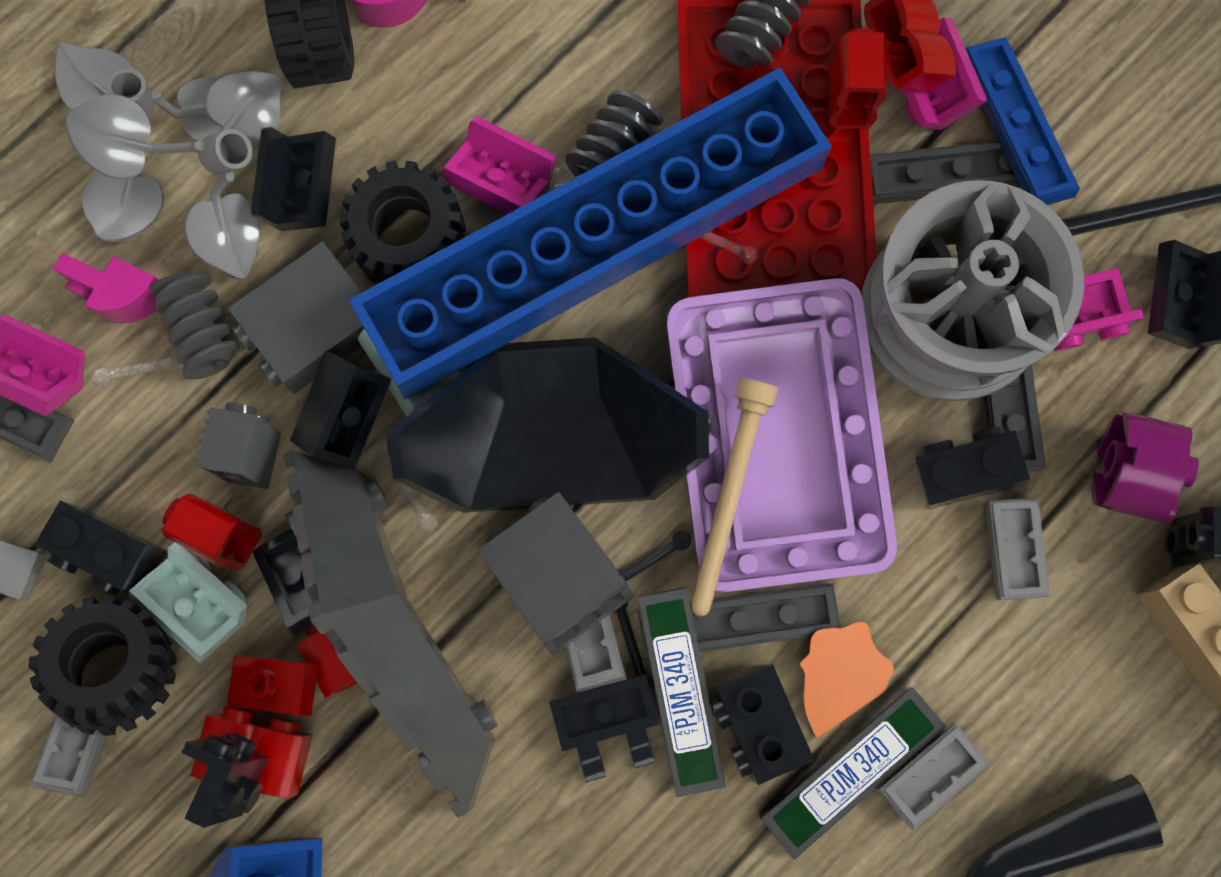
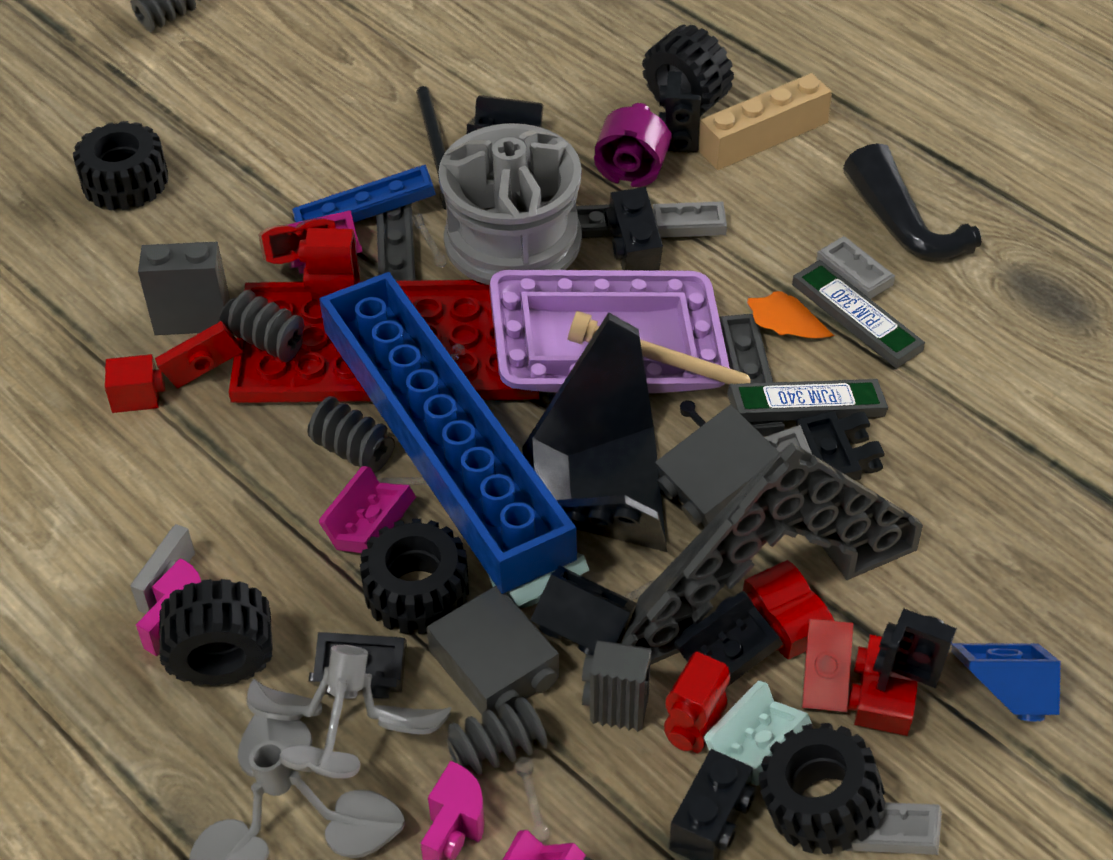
camera: 90 degrees left, 30 degrees down
black brick [710,664,815,785] -> none

